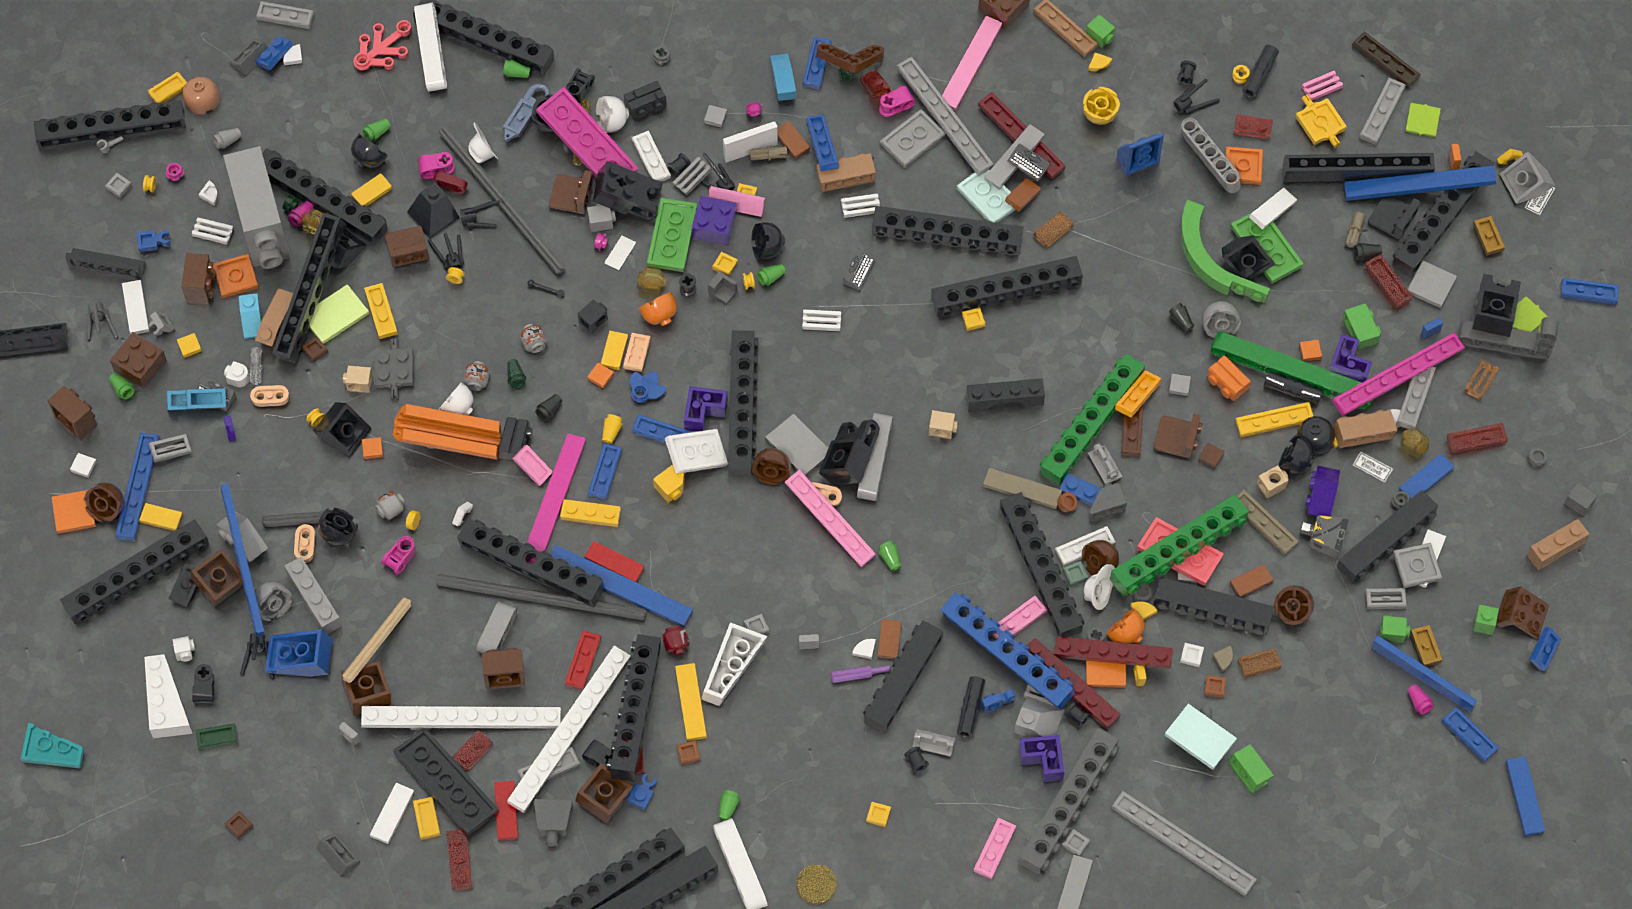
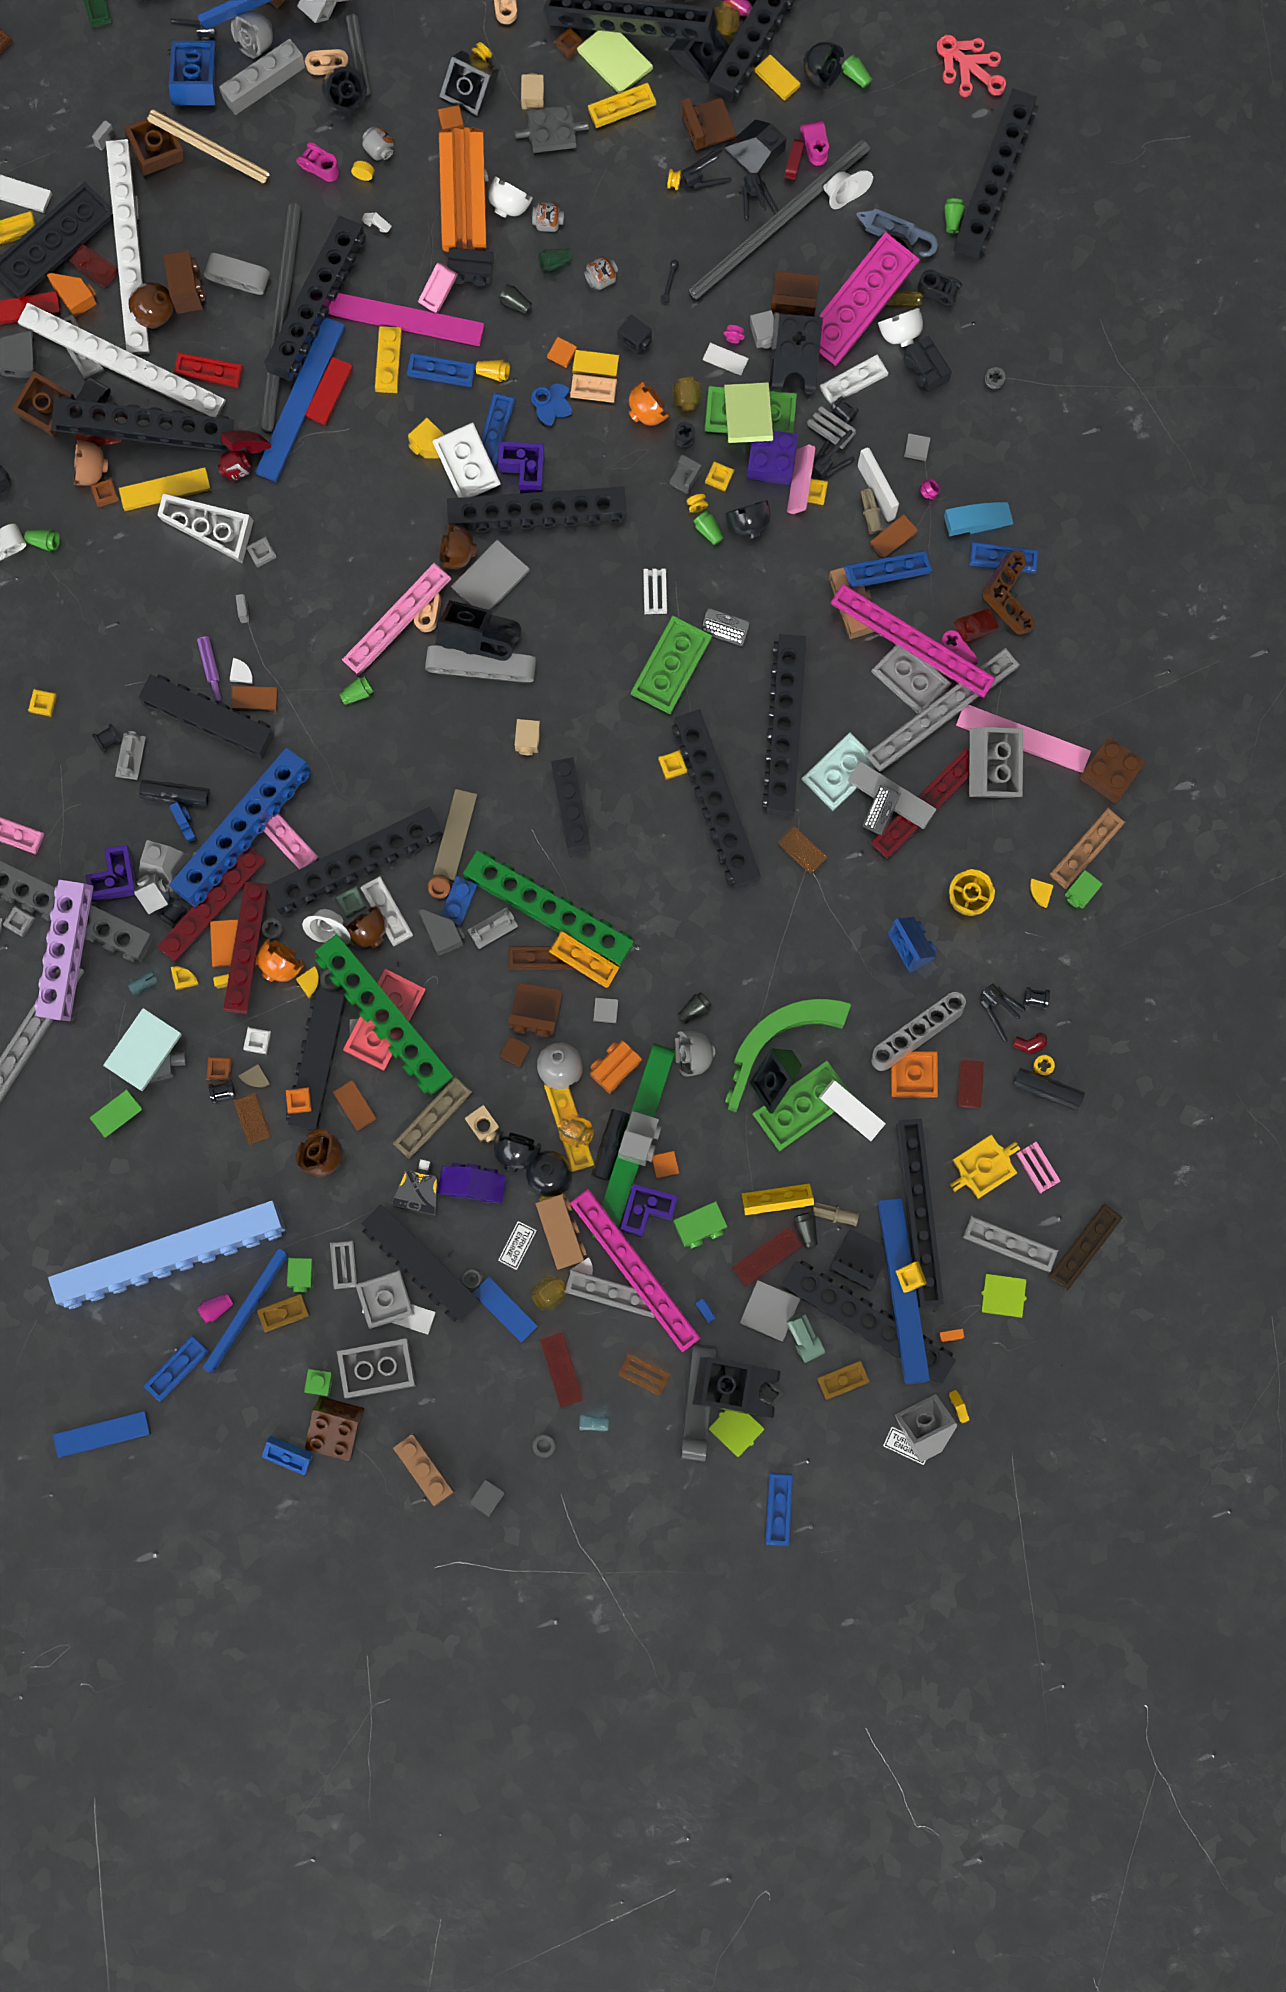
camera: 85 degrees right, 15 degrees up
white beam [414,3,447,92] -> none
blue plate [627,773,657,811] -> none
white tile [841,194,880,218] -> none
dark orange tile [1005,178,1041,212] -> none
none -> lavender brick [35,880,93,1021]
none -> orange slope [47,273,97,318]
none -> light blue brick [48,1201,286,1309]
none -> nougat cylinder [74,440,108,486]
none -> clear light blue pin [127,970,158,996]
none -> reddish brown cylinder [128,282,174,329]
none -> brick [134,873,170,914]
none -> yellow tile [171,966,199,990]
none -> black bush [208,1079,236,1104]
none -> dark red slope [221,430,271,453]
none -> orange tile [286,1087,312,1114]
none -> light grey brick [337,1338,416,1399]
none -> light grey cylinder [537,1042,583,1089]
none -> clear yellow head [558,1114,594,1148]
none -> clear light blue pin [580,1415,609,1433]
none -> light grey brick [618,1111,662,1166]
none -> bright green plate [631,616,712,715]
none -> yellowish green tile [724,383,773,443]
none -> yellow plate [741,1183,814,1215]
none -> sand green piece [786,1313,825,1363]
none -> dark pink tile [831,584,996,698]
none -> yellow tile [896,1262,927,1293]
none -> light grey brick [969,727,1023,798]
none -> dark red arm [1012,1033,1047,1054]

